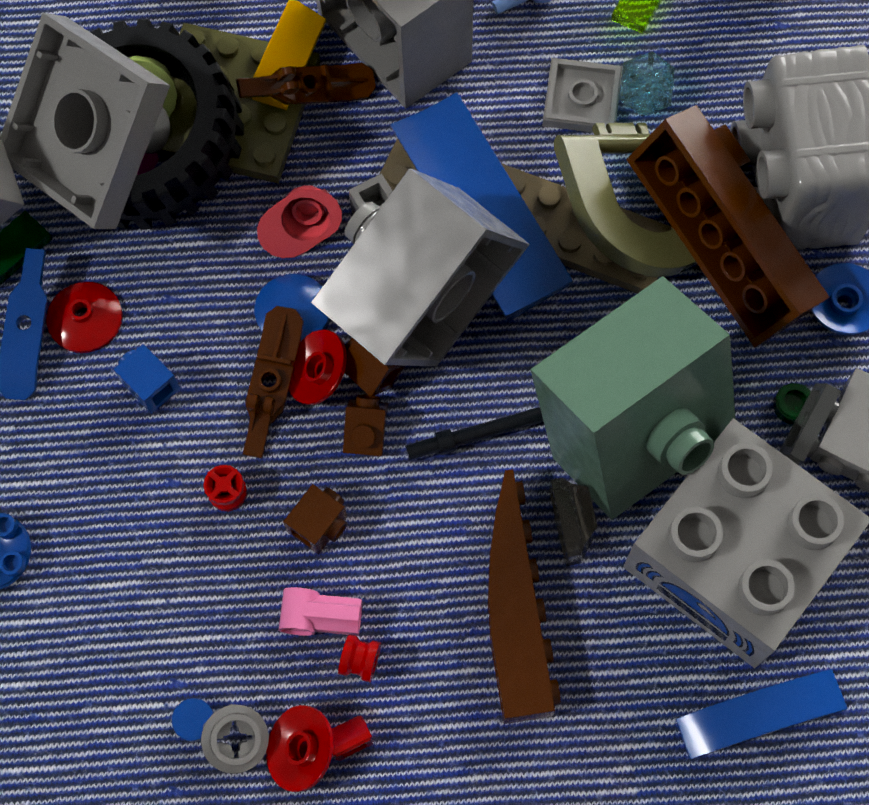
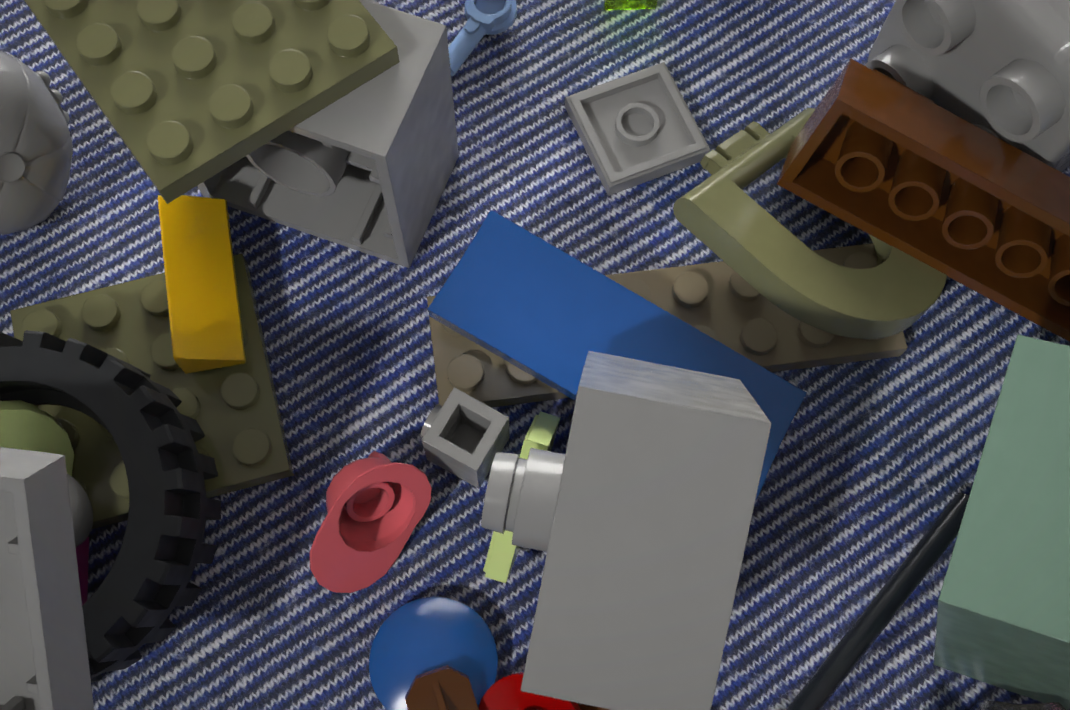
camera: 35 degrees left, 0 degrees up
reddish brown piece [236,62,376,105] -> none
clear light blue brick [619,51,675,116] -> none

